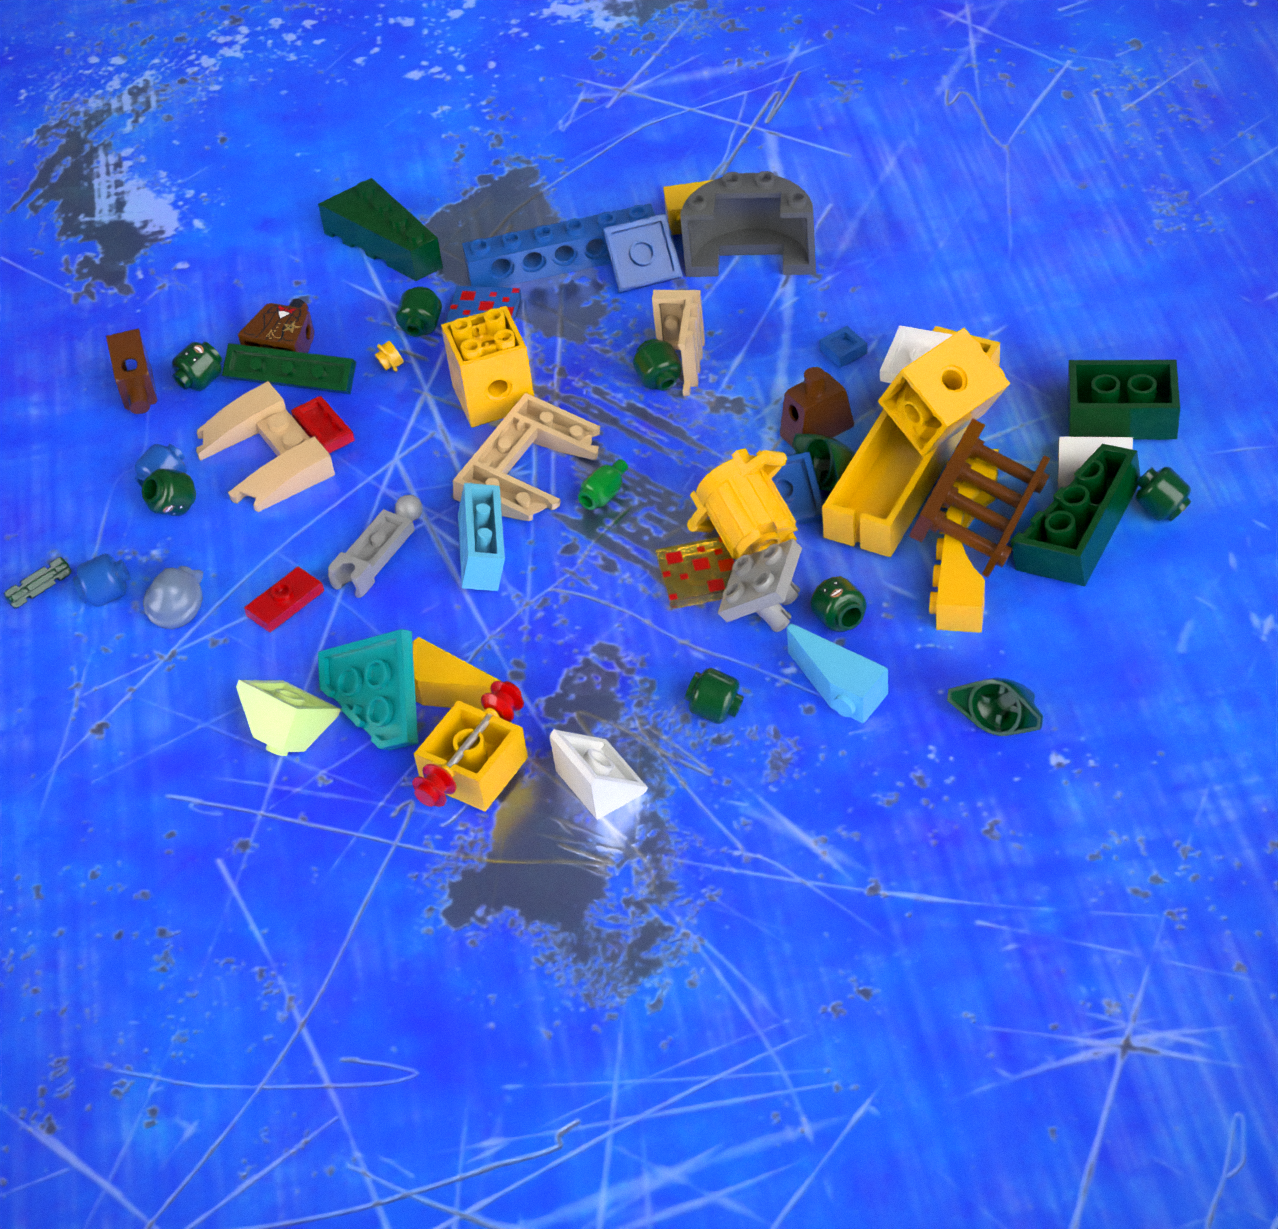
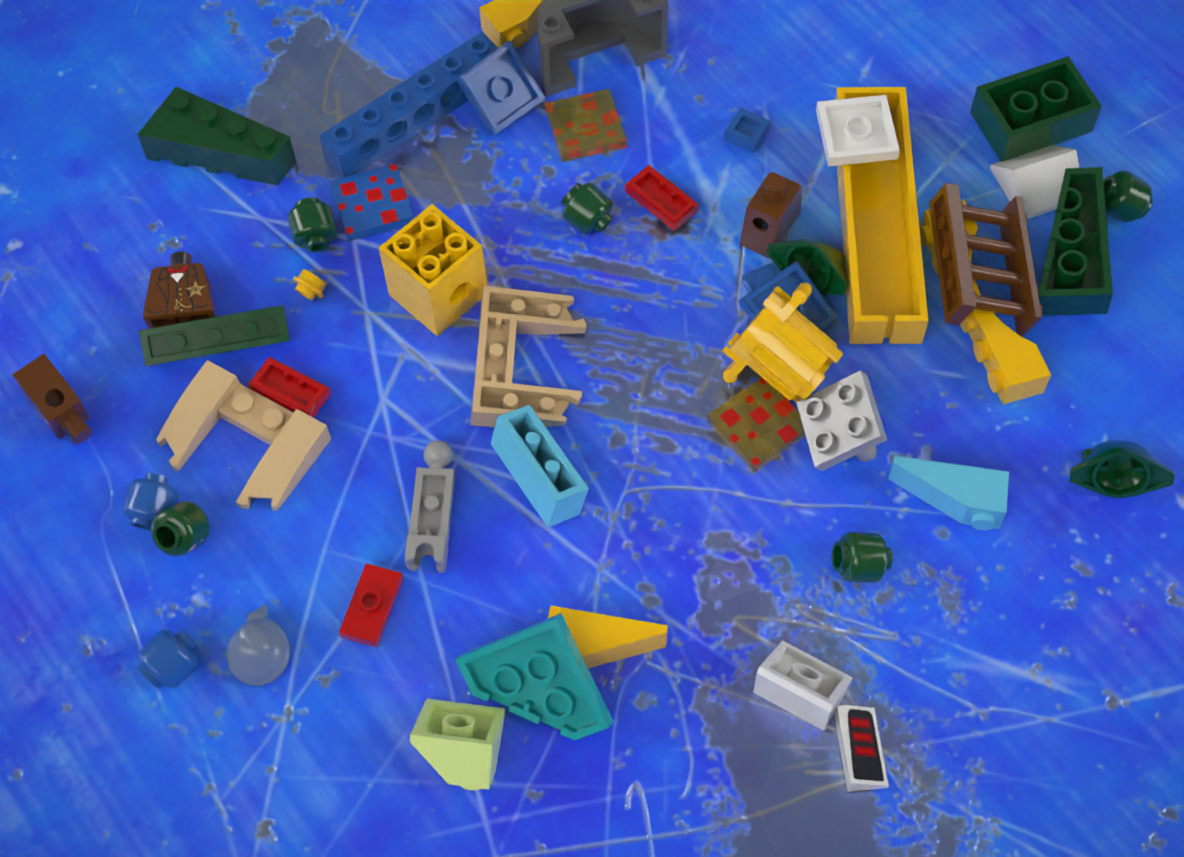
camera: 30 degrees left, 15 degrees up
axle [4,557,71,609] -> none
dark green head [172,342,222,391] -> none
yellow brick [412,681,528,812] -> none
green plant [578,459,628,510] -> none
tan plate [652,290,705,396] -> none
dark green head [810,576,867,632] -> none
yellow brick [878,327,1011,457] -> none
none -> clear yellow tile [545,89,627,162]
none -> red plate [625,165,699,232]
none -> slope [834,705,889,792]

